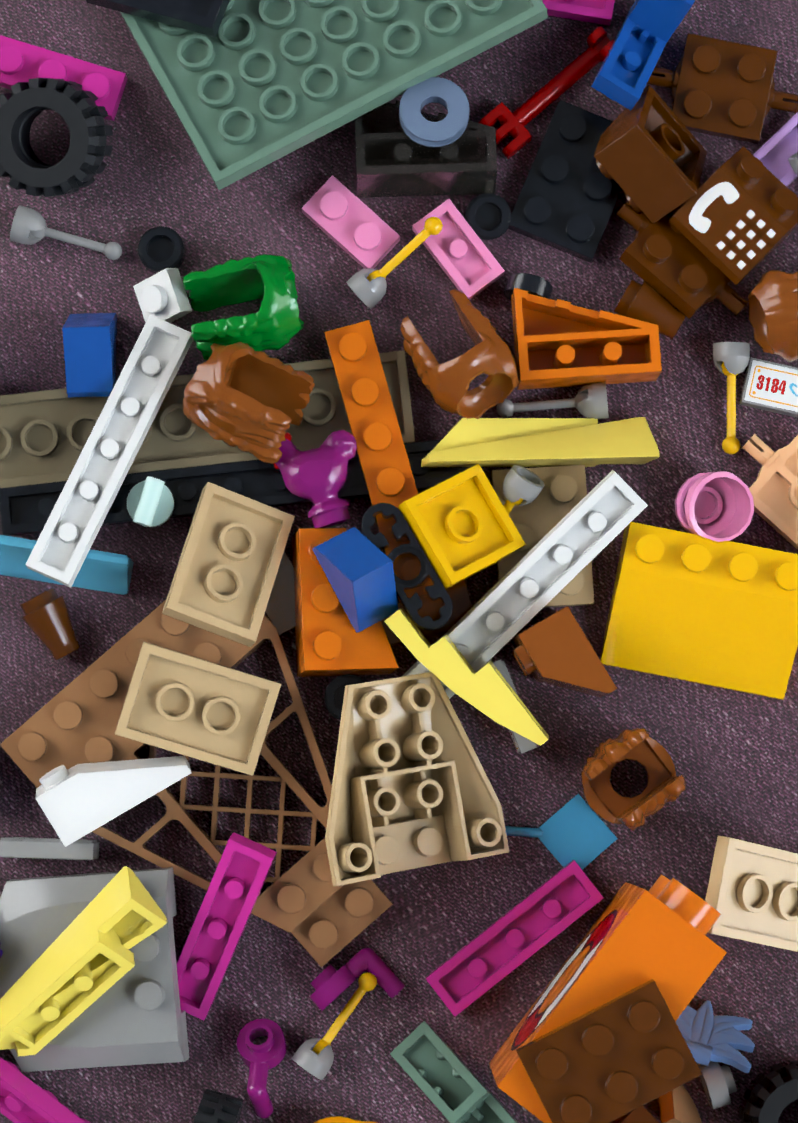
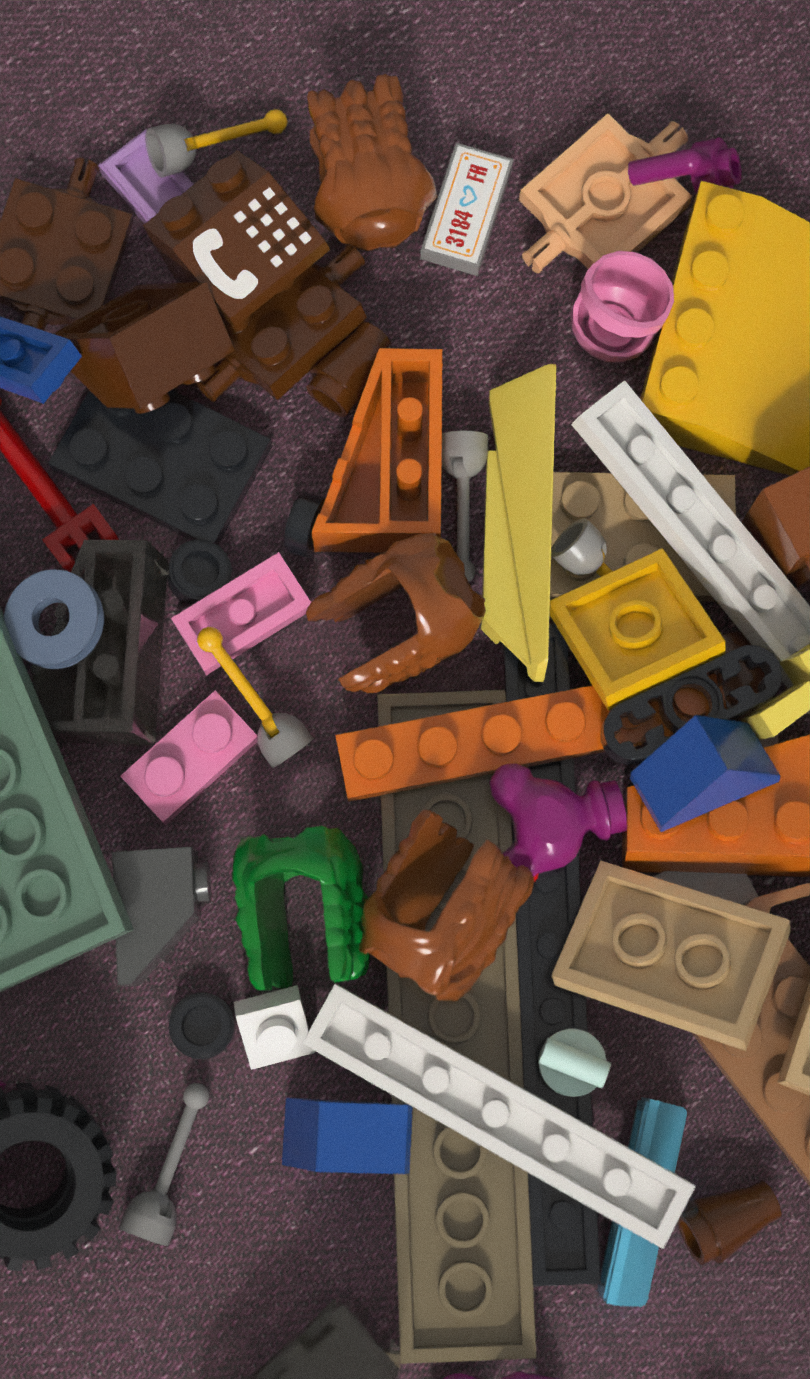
camera: 85 degrees left, 5 degrees down
hinge [713,342,750,455] -> none
none -> dark grey slope [112,847,211,987]

